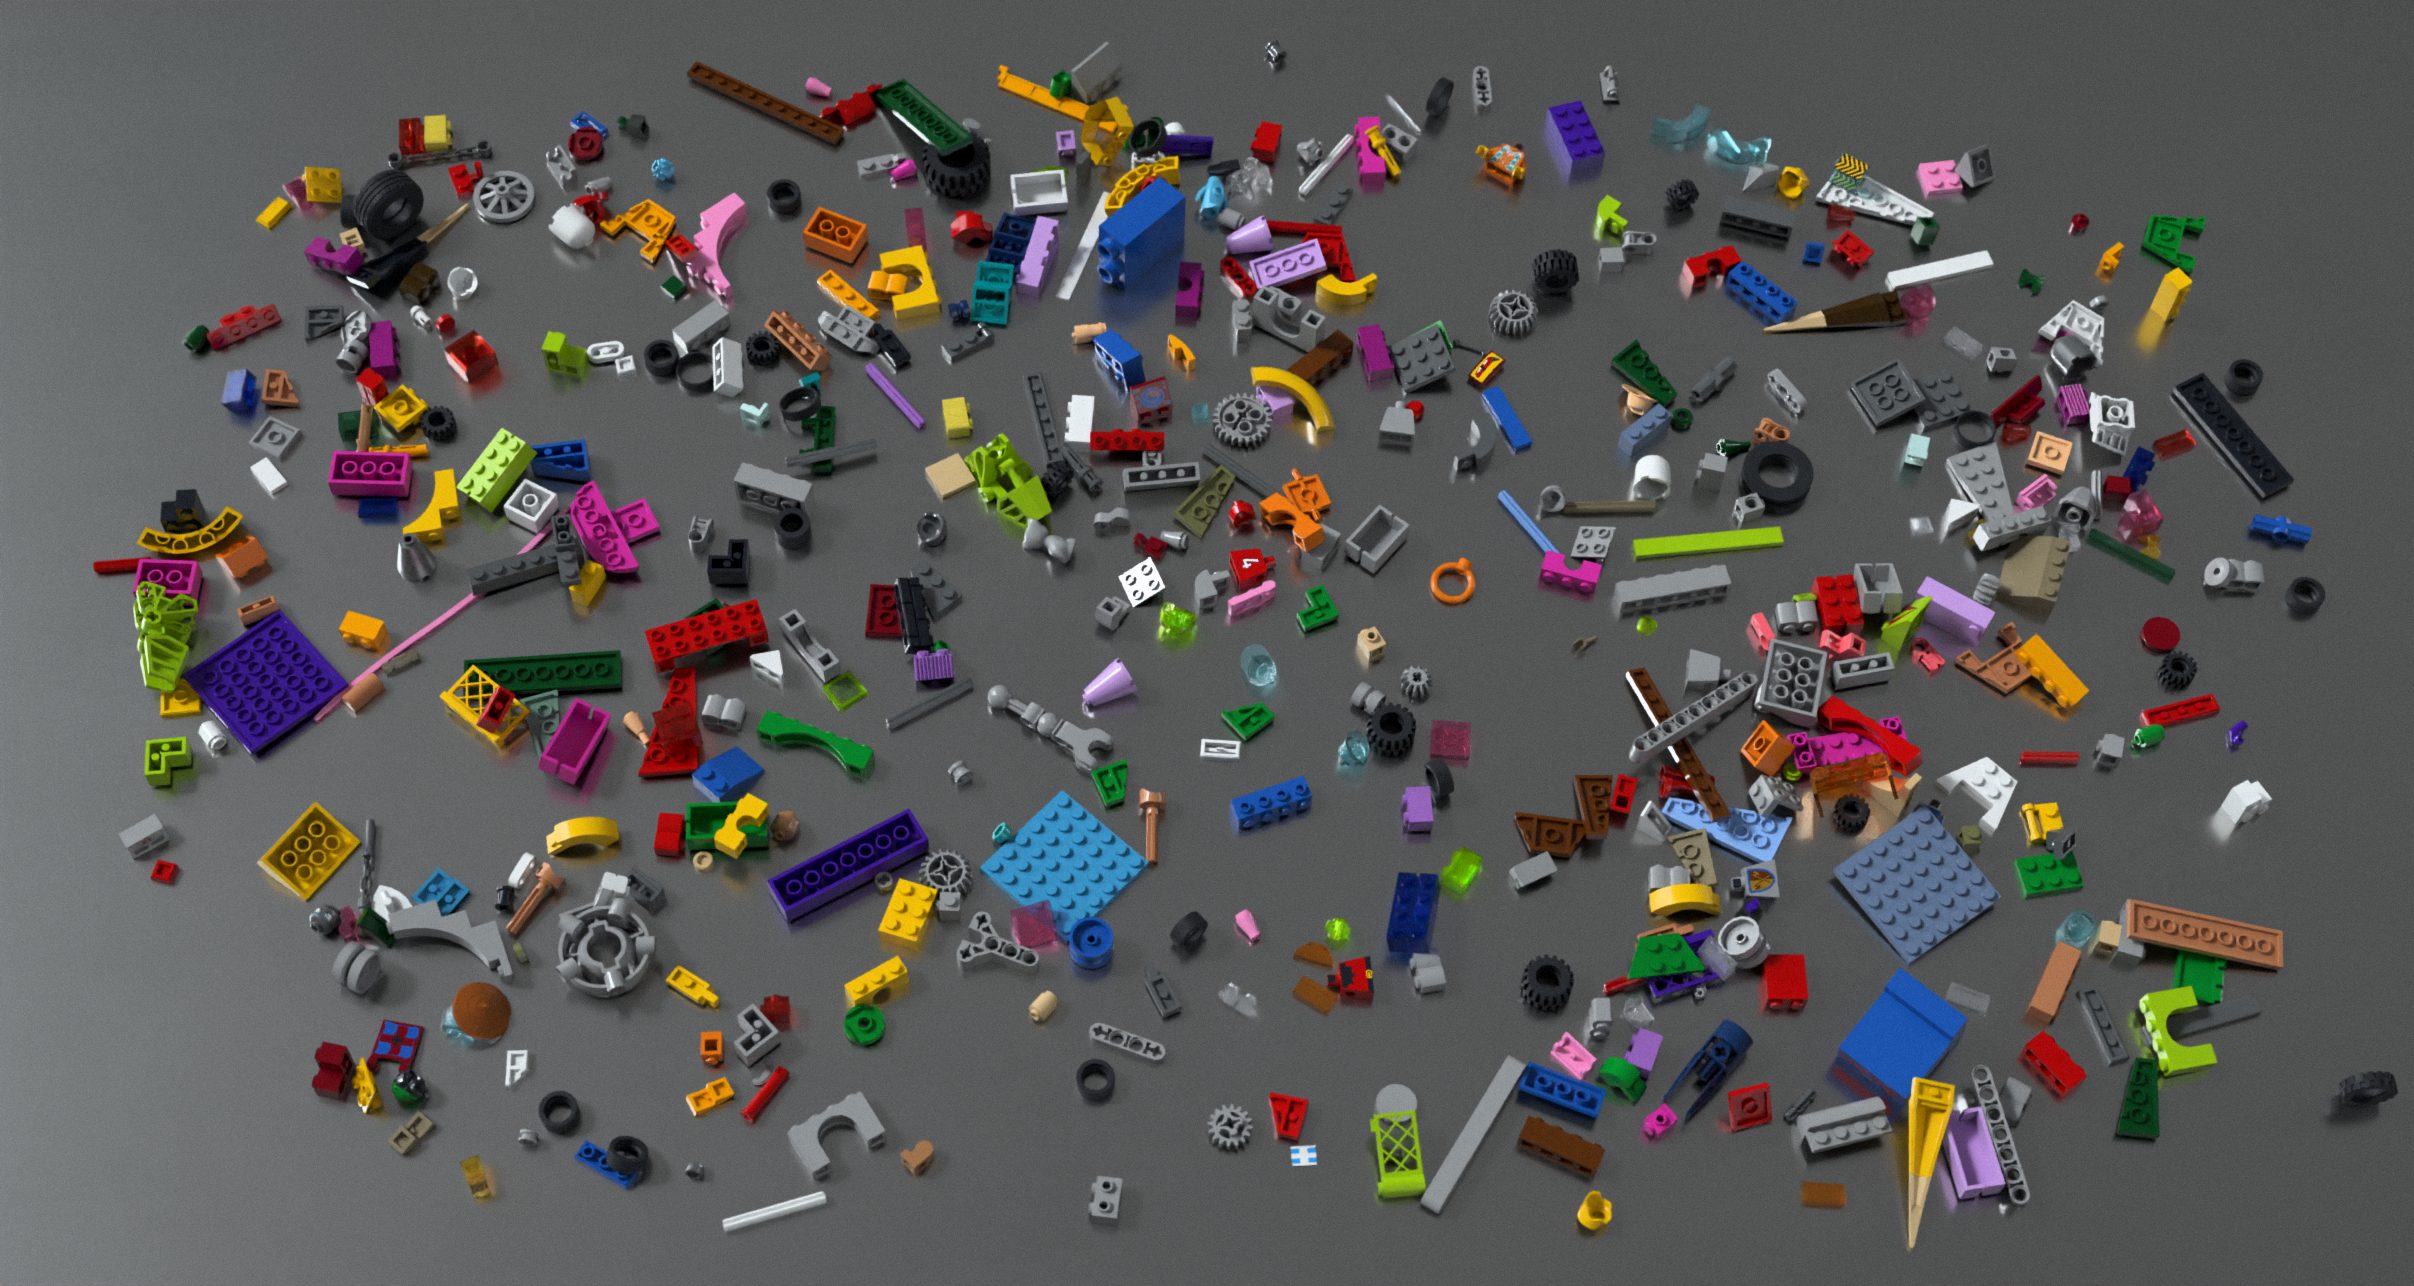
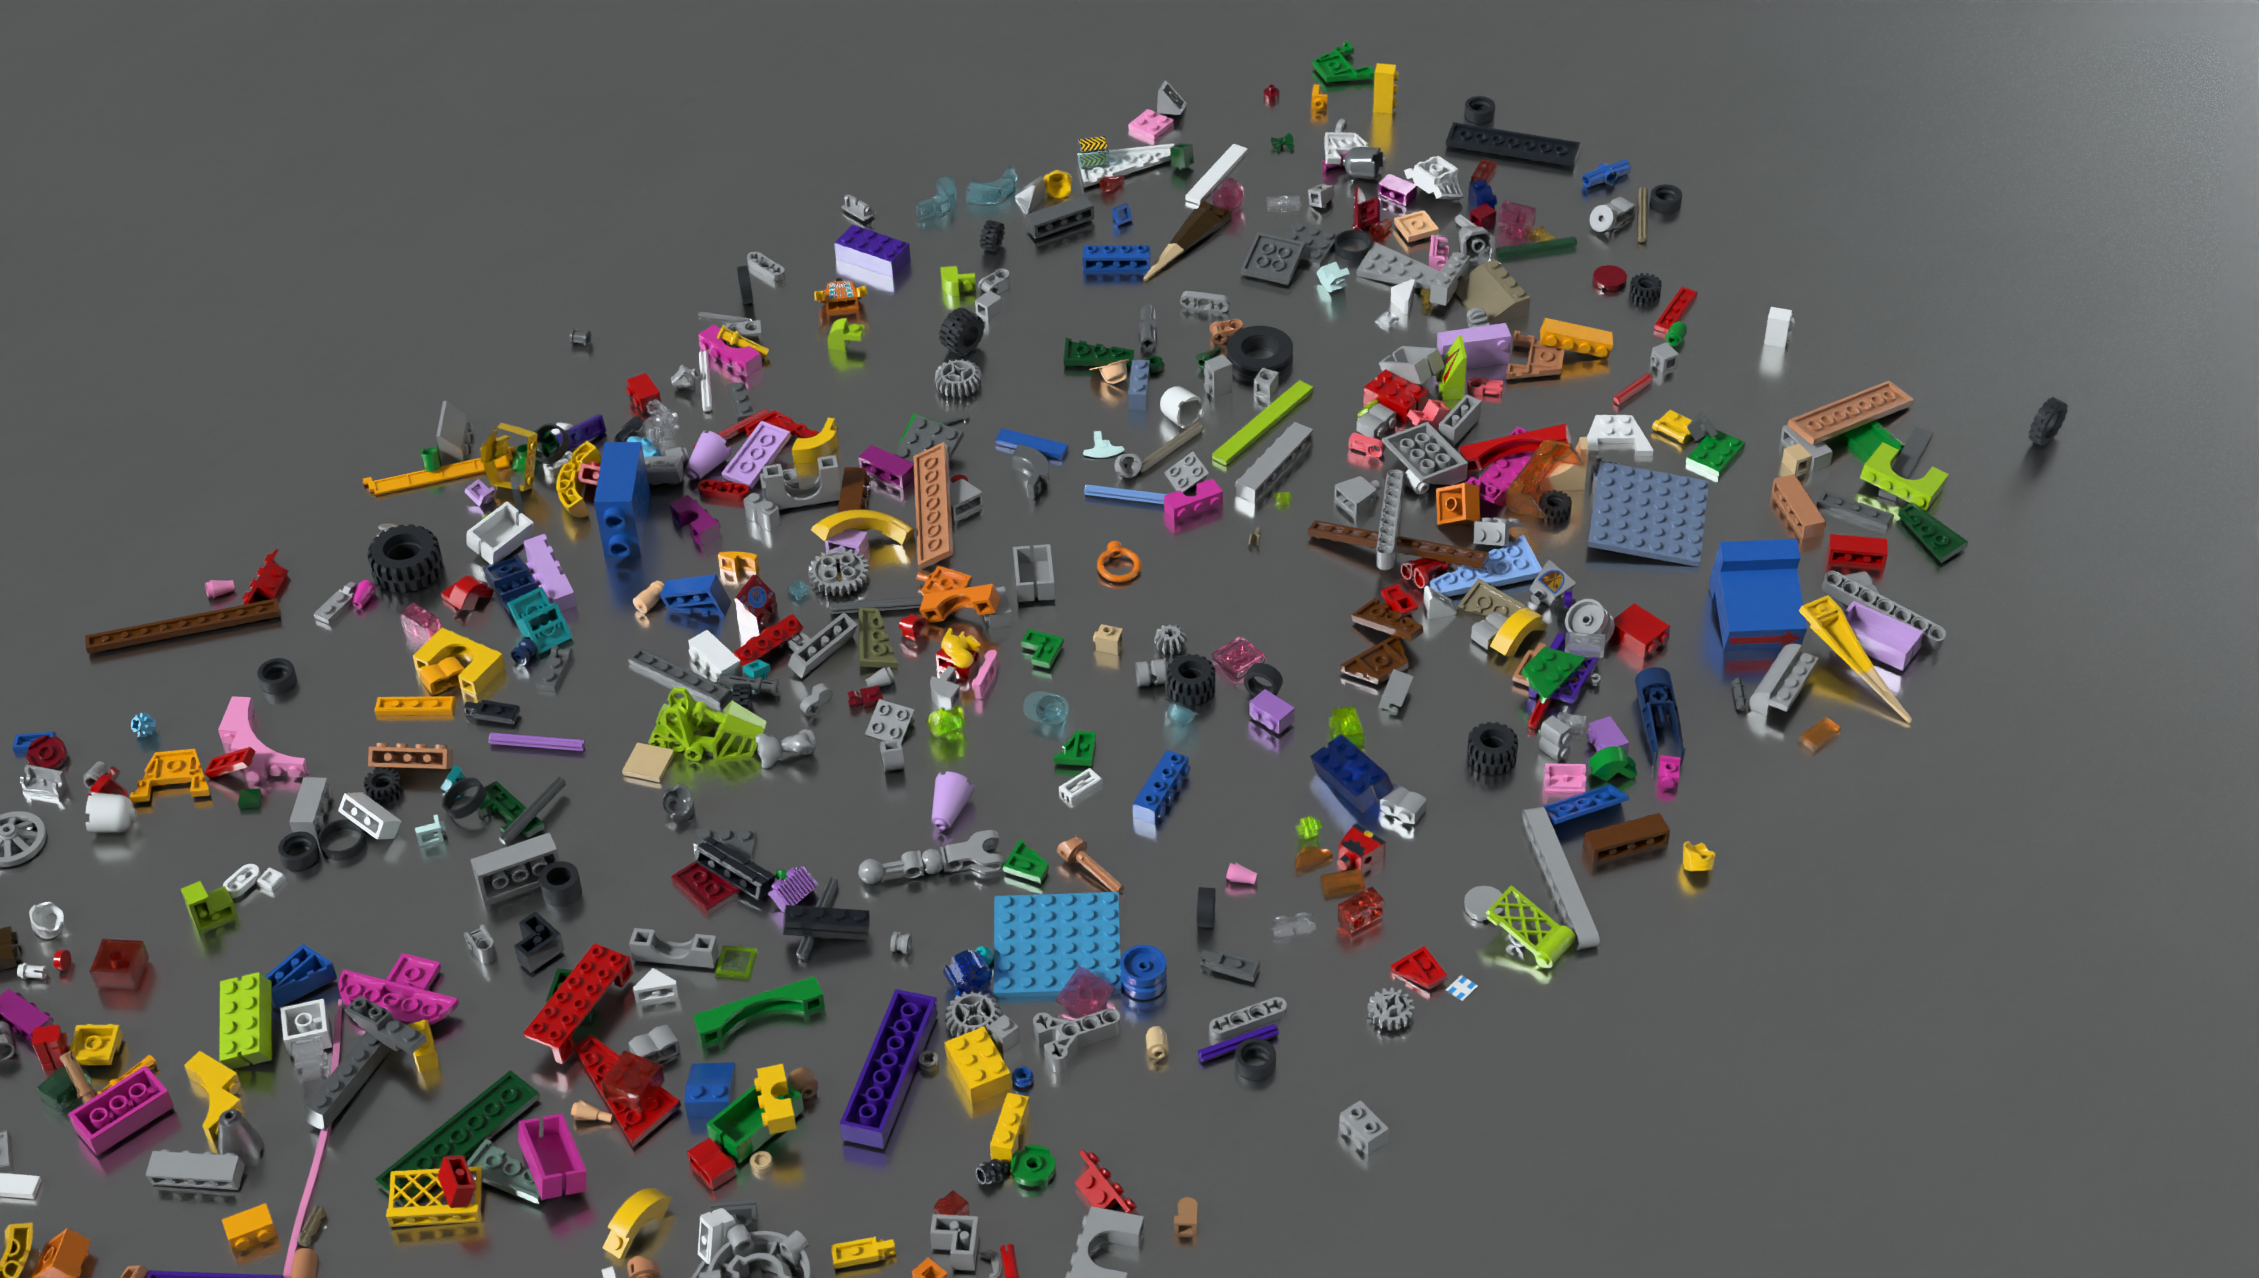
camera: 40 degrees left, 15 degrees down
clear blue plate [358,498,398,518] -> none
black tyre [420,405,456,441] -> none
pearl dark grey piece [616,114,649,139] -> none
orange brick [802,207,868,264] -> none
light grey plate [818,304,880,355] -> none
dark green plate [874,78,973,157] -> none
light yellow brick [942,397,973,439] -> none
white piece [1055,191,1111,301] -> none
slope [1468,350,1506,387] -> none
red arch [1682,245,1742,287] -> none
red tile [1728,1082,1772,1131] -> none
lime plate [1783,762,1802,781] -> none
red bracket [1832,229,1874,268] -> none
olive brick [1956,825,1982,854] -> none
clear light blue piece [2055,910,2098,949] -> none
dark purple arm [2229,720,2248,746] -> none
none -> light grey brick [145,1149,245,1190]
none -> clear brick [291,1035,330,1084]
none -> light grey slope [644,456,684,485]
none -> teal tile [743,659,771,679]
none -> black brick [783,905,869,940]
none -> lime brick [828,318,865,351]
none -> nougat plate [913,442,953,569]
none -> yellow animal [941,628,981,668]
none -> clear blue brick [943,949,993,997]
none -> black piece [975,1158,1011,1184]
none -> blue plate [1012,1066,1034,1087]
none -> bracket [1075,1149,1140,1216]
none -> light aqua piece [1083,431,1124,458]
none -> dark purple axle [1198,1024,1279,1062]
none -> clear red brick [1338,887,1385,934]
none -> dark tan axle [1638,187,1648,243]

